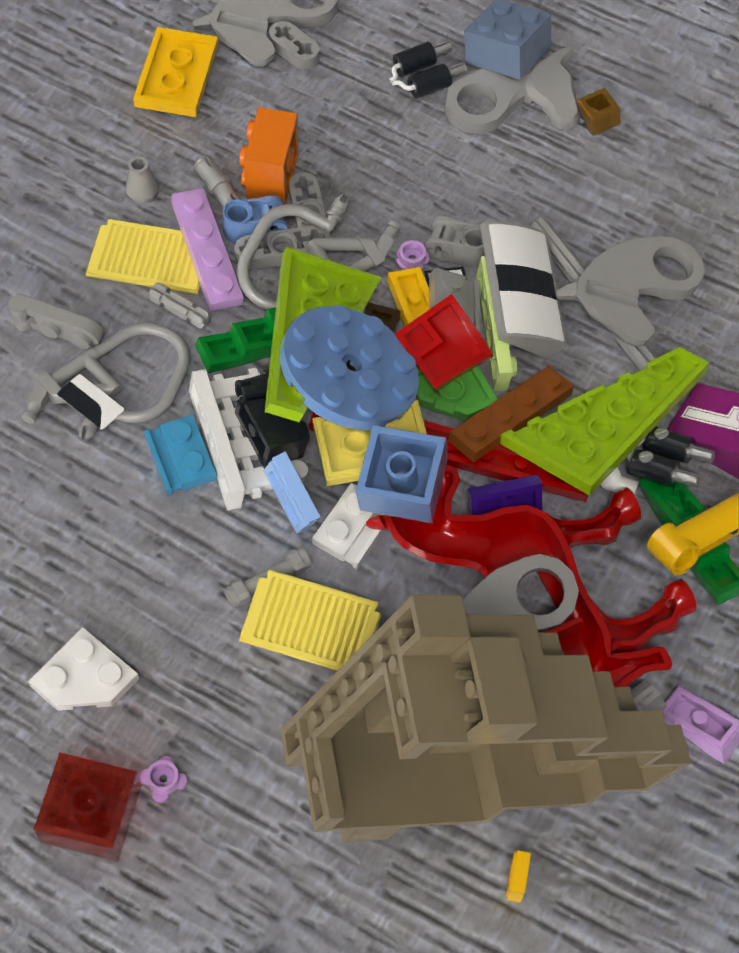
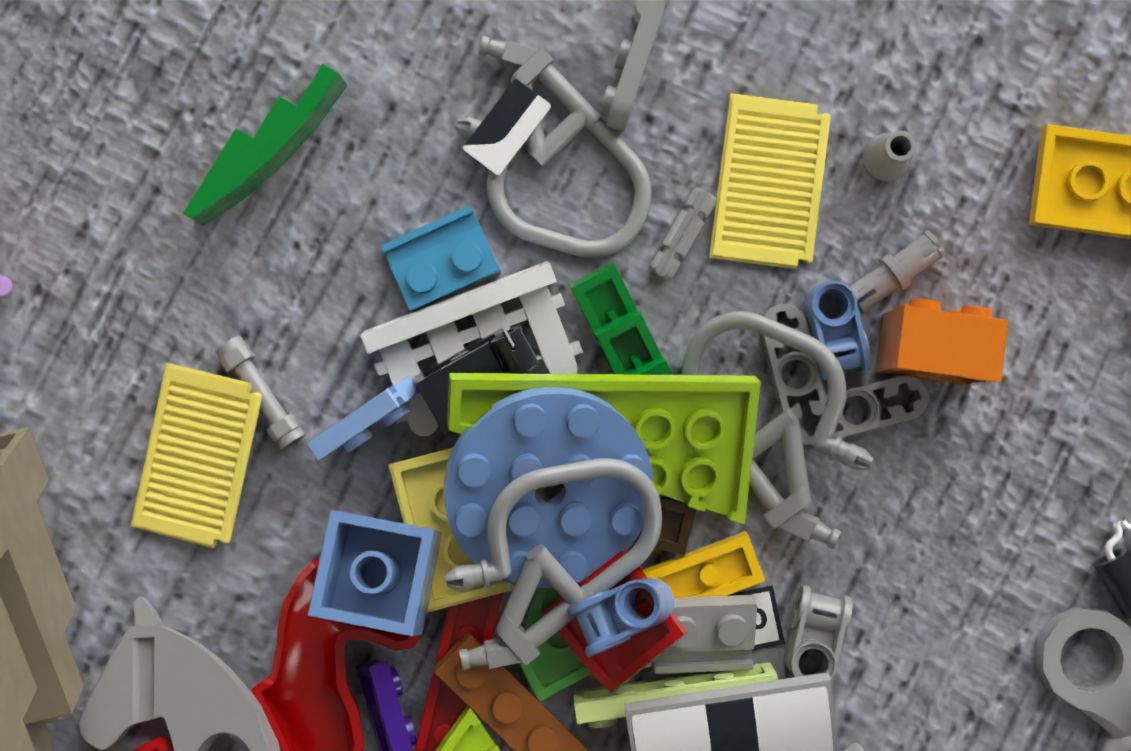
camera: 95 degrees right, 25 degrees up
white plate [28,627,139,711] -> none
lavender plate [171,188,244,312] -> none
white plate [312,483,384,570] -> none
lavender plate [396,240,429,270] -> none
none -> green slope [183,63,347,226]
none -> light grey piece [445,458,662,670]
none -> medium blue piece [567,578,674,658]

